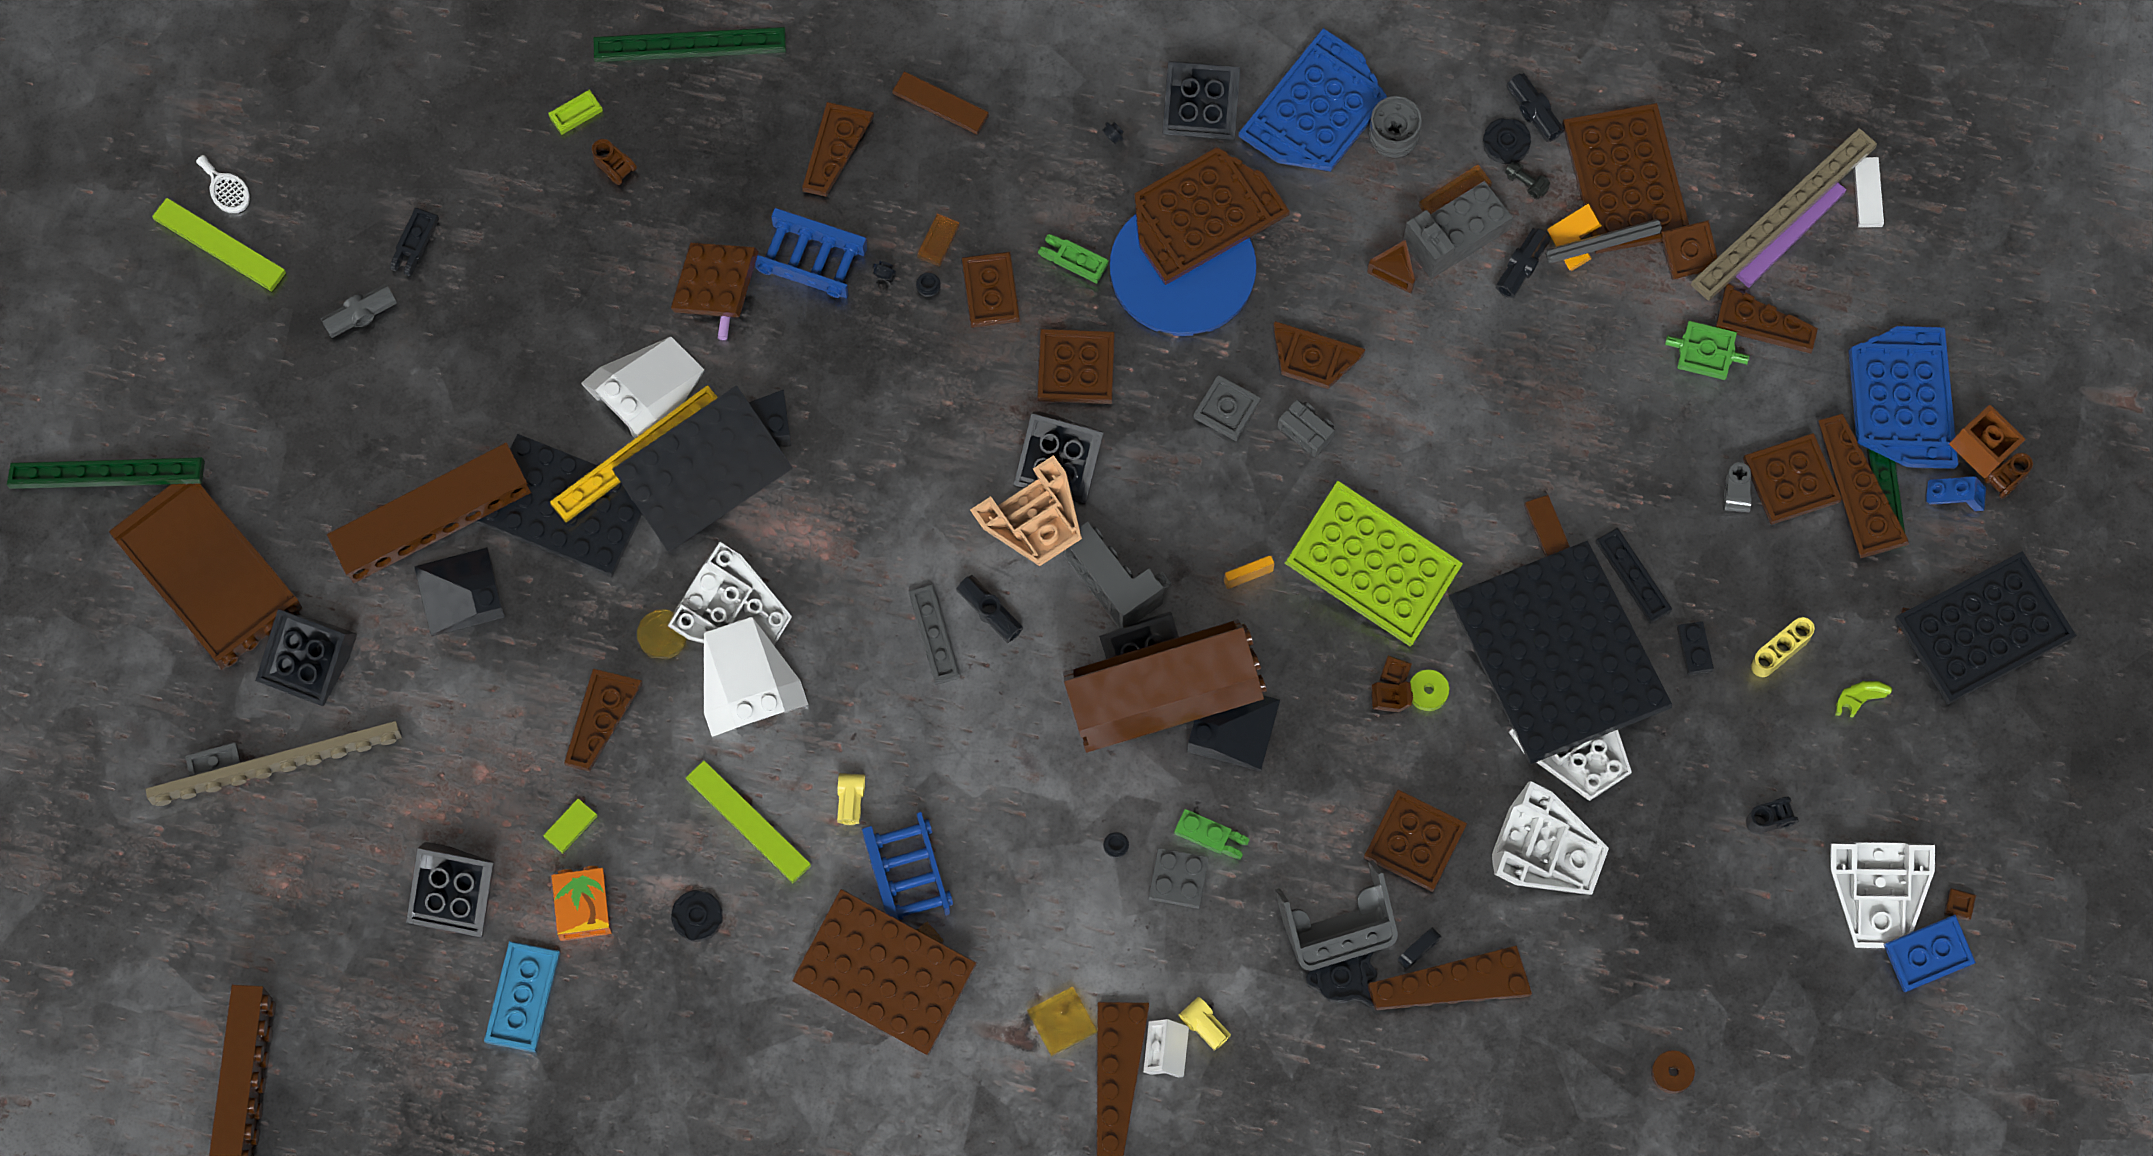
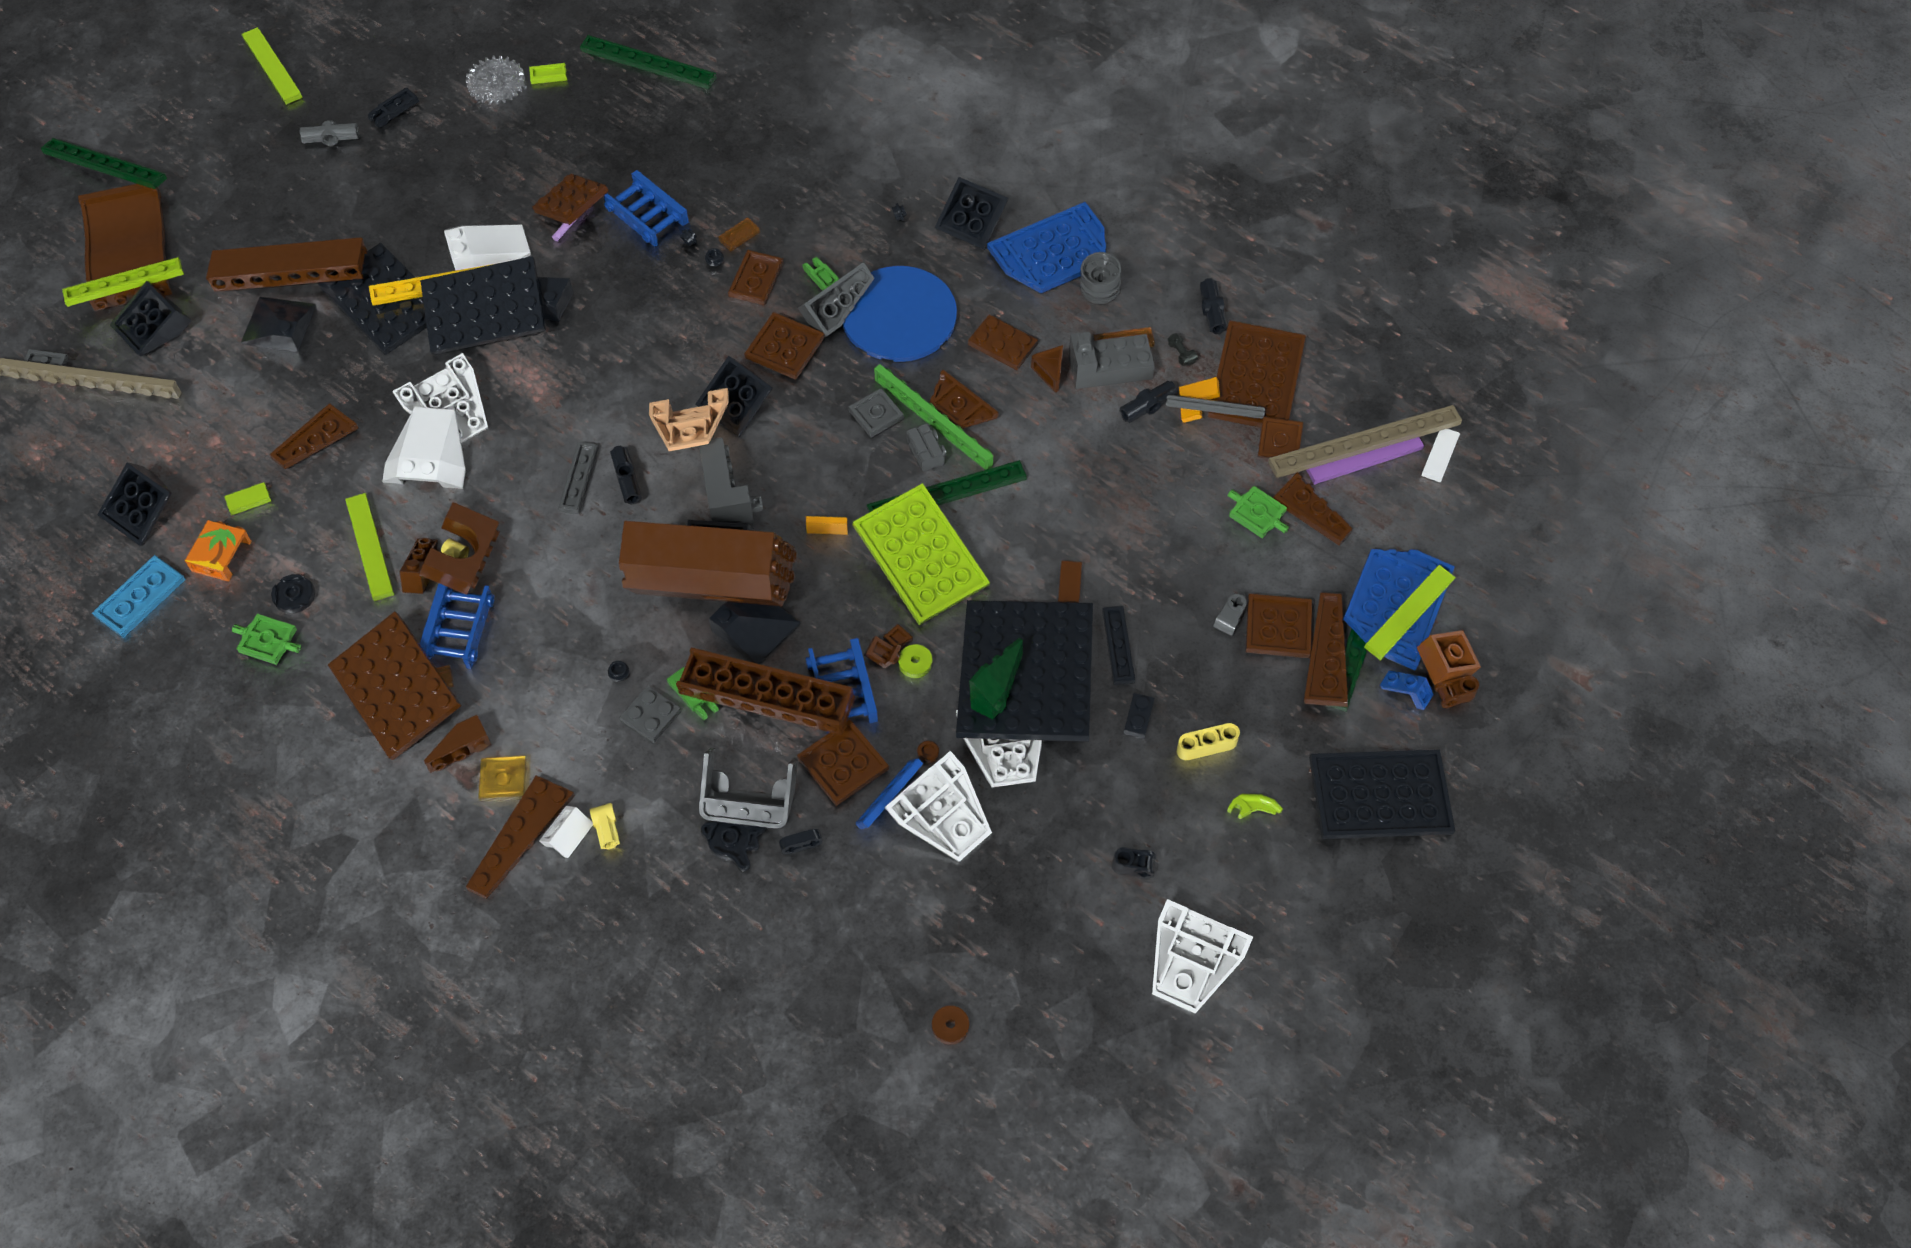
camera: 25 degrees right, 10 degrees down
white piece [196,155,251,213] -> none
reddish brown piece [592,139,637,185] -> none
clear yellow tile [637,609,687,659] -> none
reddish brown wing [802,102,874,197] -> none
reddish brown tile [893,71,989,135] -> none
reddish brown plate [1134,147,1290,285] -> none
reddish brown wing [1368,945,1532,1010] -> none
black tile [1482,118,1531,165] -> none
blue tile [1883,915,1976,992] -> none
reddish brown tile [1944,888,1976,921] -> none
none -> lime tile [62,257,184,307]
none -> bright green plate [232,614,301,665]
none -> reddish brown slope [399,538,438,594]
none -> reddish brown arch [419,502,500,594]
none -> reddish brown slope [424,715,491,773]
none -> clear gear [465,56,525,105]
none -> reddish brown tile [676,647,855,735]
none -> dark grey wedge [798,262,874,337]
none -> blue fence [805,638,878,733]
none -> blue tile [855,758,923,830]
none -> dark green tile [867,460,1027,513]
none -> bright green plate [874,364,993,470]
none -> reddish brown tile [917,741,939,764]
none -> reddish brown plate [968,315,1038,370]
none -> dark green wedge [969,638,1023,720]
none -> lime tile [1364,565,1456,661]

